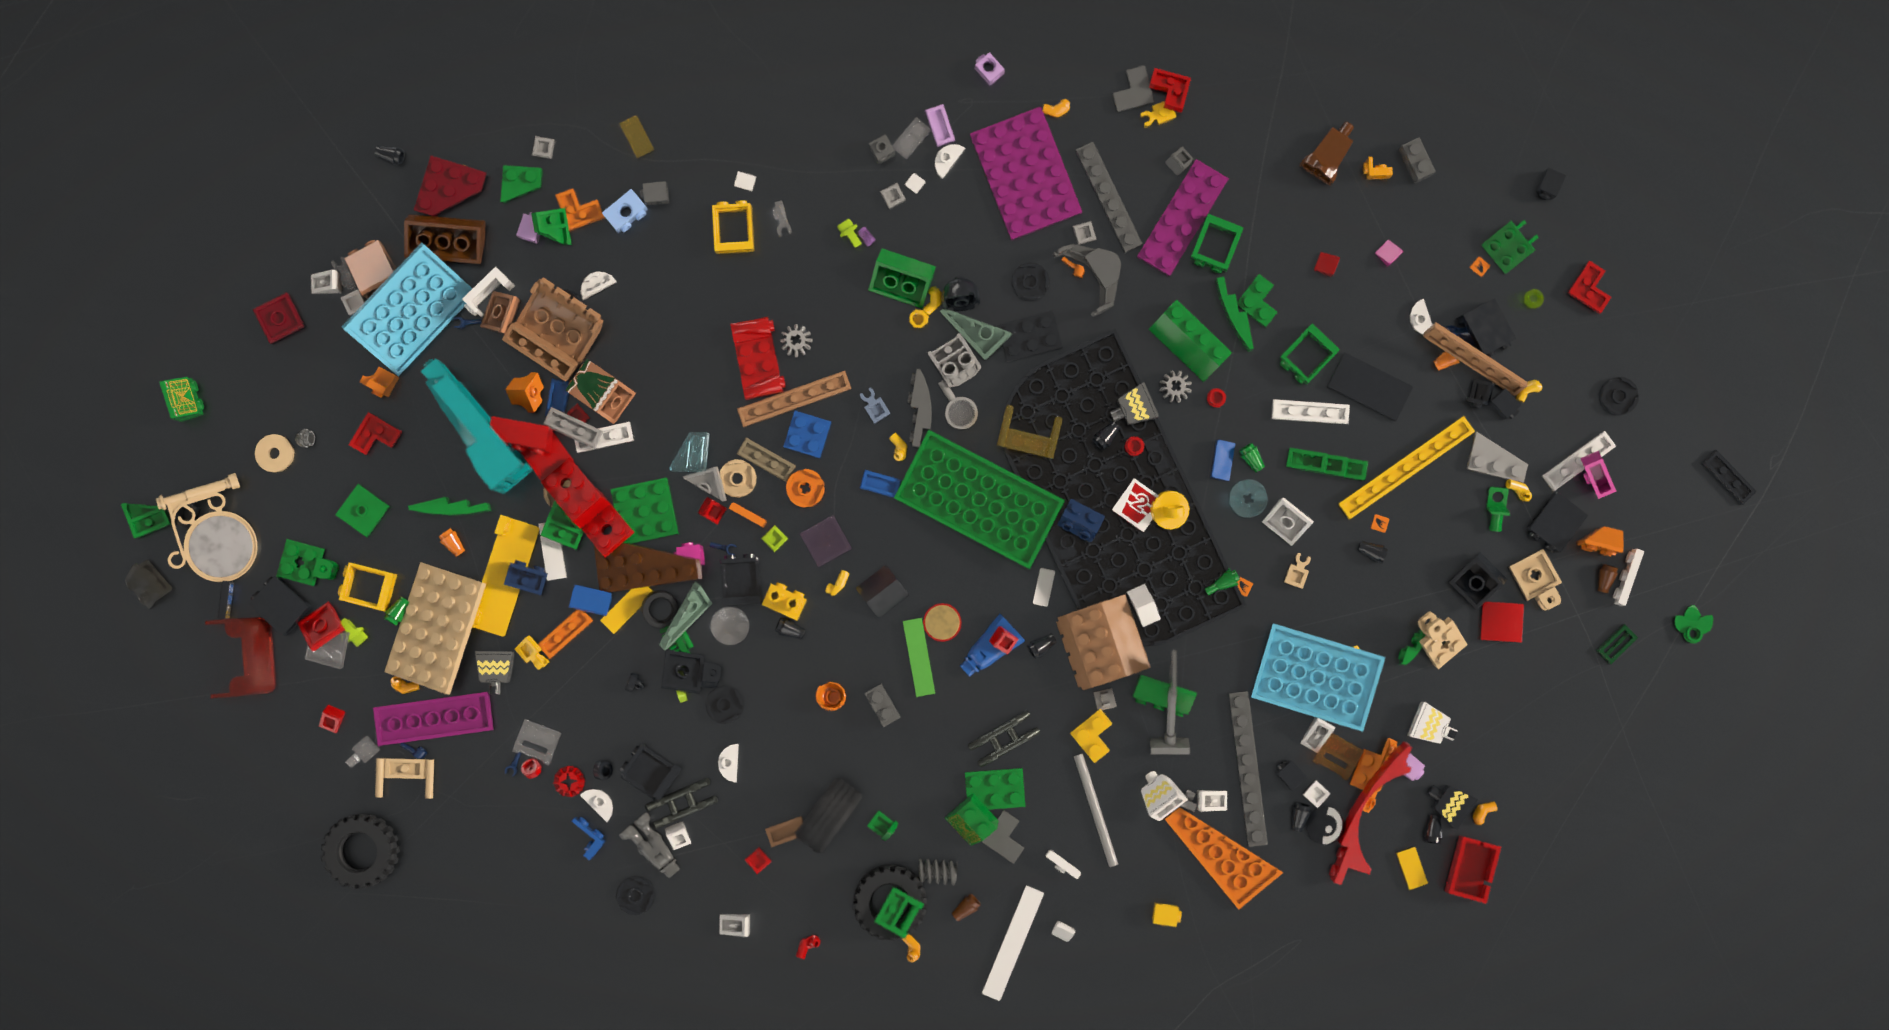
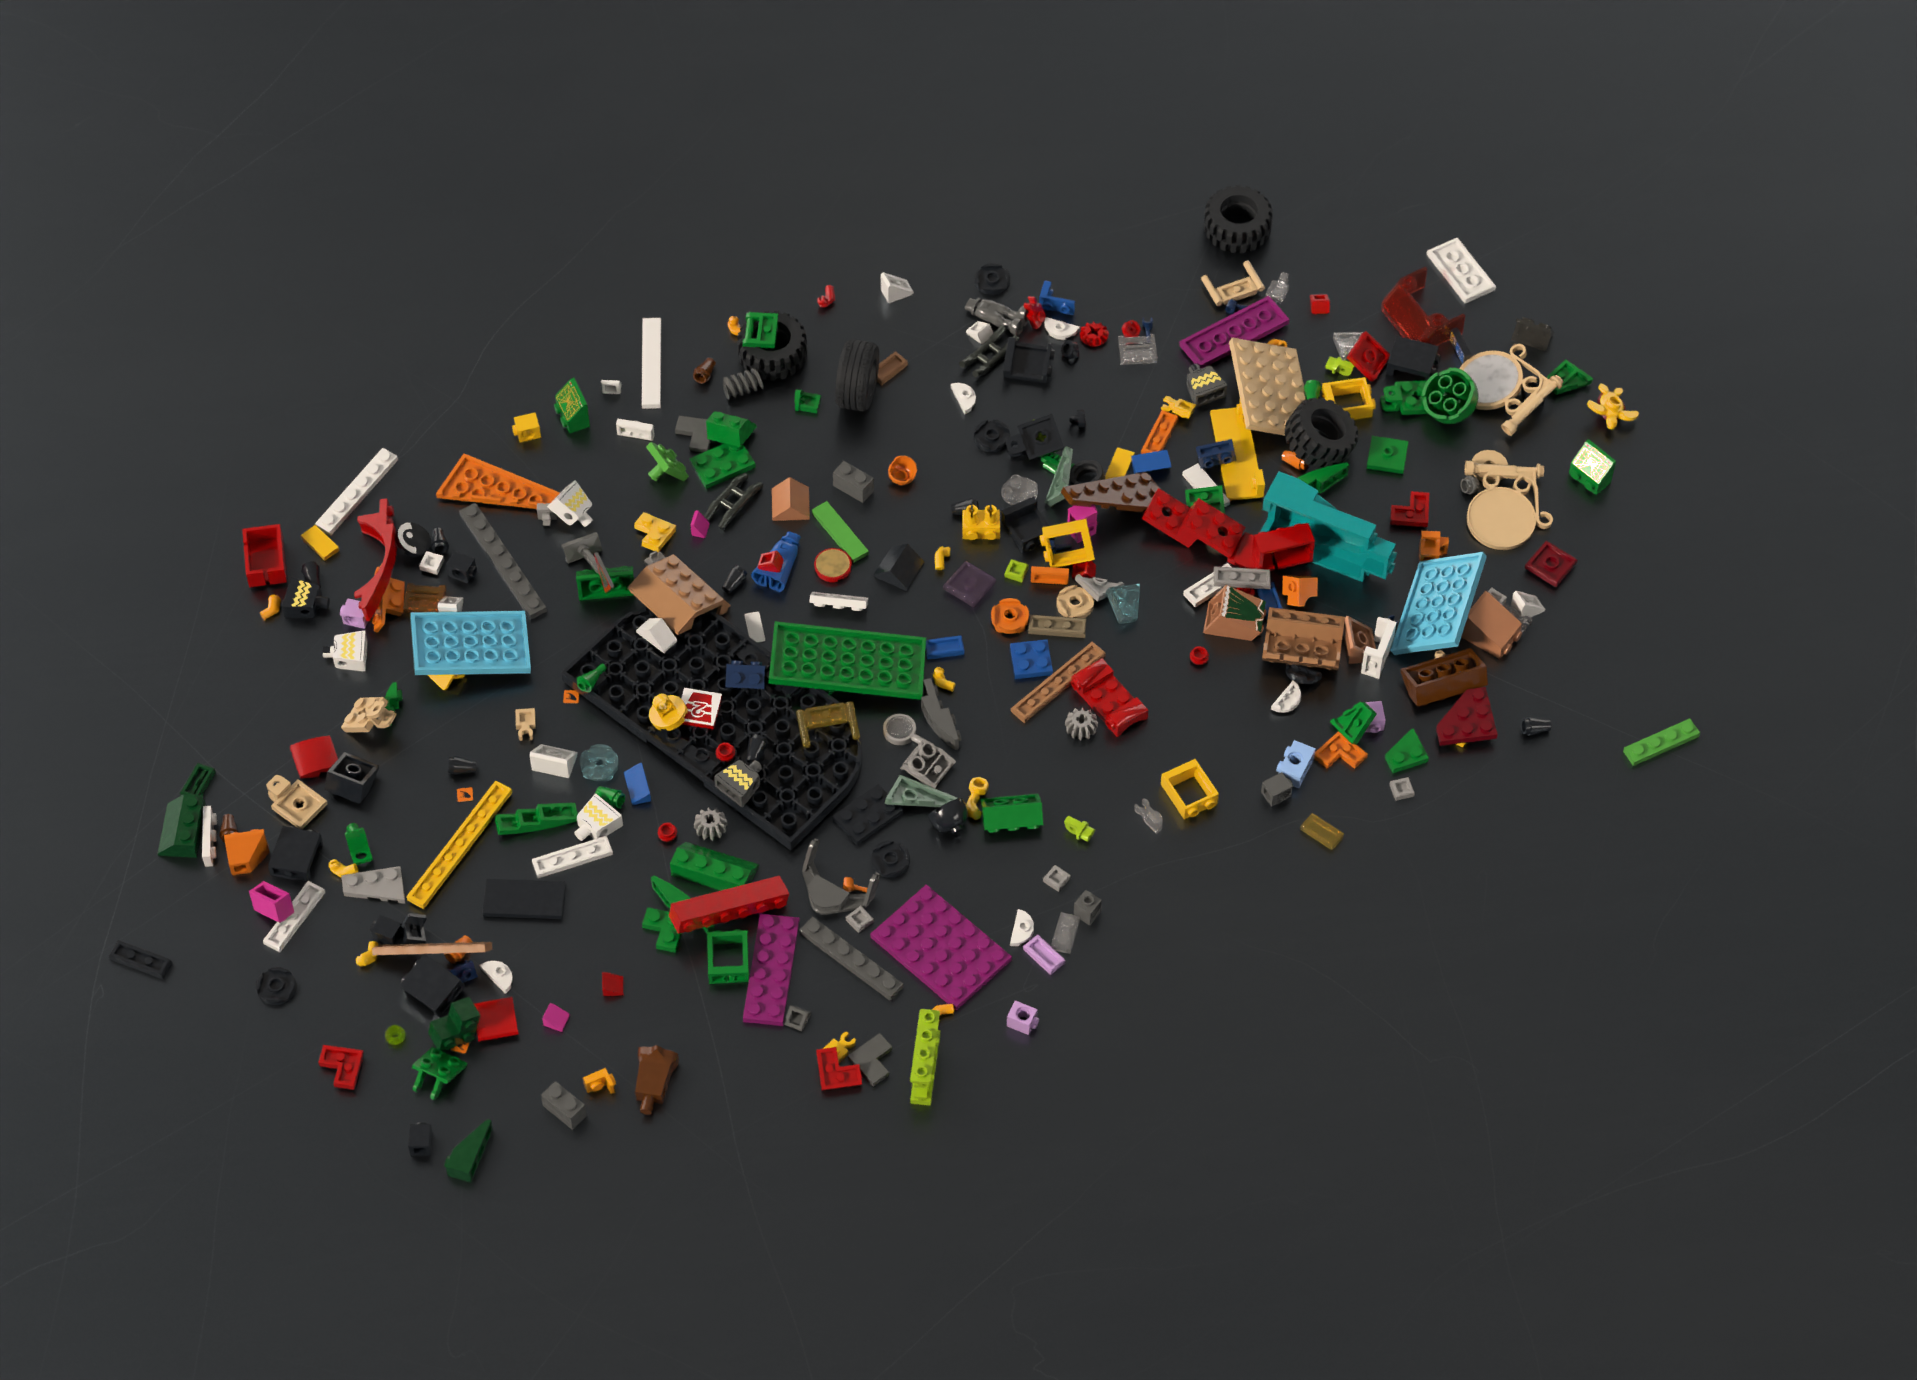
camera: 155 degrees right, 30 degrees down
green plate [611,478,679,544] -> none
white sticker [734,171,756,191] -> none
red tile [745,847,772,874] -> none
medium lavender piece [857,227,876,247] -> none
sand blue plate [860,388,891,424] -> none
white sticker [905,173,925,193] -> none
light grey piece [1074,754,1118,867] -> none
white slope [1197,790,1227,811] -> none
green window [1278,324,1340,385] -> none
green plate [1675,605,1713,643] -> none
none -> dark green slope [158,794,206,858]
none -> white plate [315,448,398,536]
none -> dark green brick [428,997,480,1052]
none -> dark green slope [444,1119,493,1182]
none -> red slope [474,997,518,1041]
none -> green slope [554,378,590,433]
none -> white torso [574,794,623,841]
none -> bright green plate [646,442,689,481]
none -> red brick [669,876,789,934]
none -> dark pink slope [691,510,710,538]
none -> nougat slope [772,477,810,521]
none -> white plate [809,592,868,611]
none -> lime fence [910,1009,940,1106]
none -> red plate [1024,296,1046,329]
none -> yellow window [1040,519,1095,568]
none -> red plate [1190,646,1209,665]
none -> black tyre [1285,397,1358,468]
none -> green cylinder [1422,368,1479,424]
none -> white tile [1427,238,1496,304]
none -> tan piece [1465,460,1553,550]
none -> yellow animal [1587,383,1639,430]
none -> bright green plate [1623,718,1700,766]

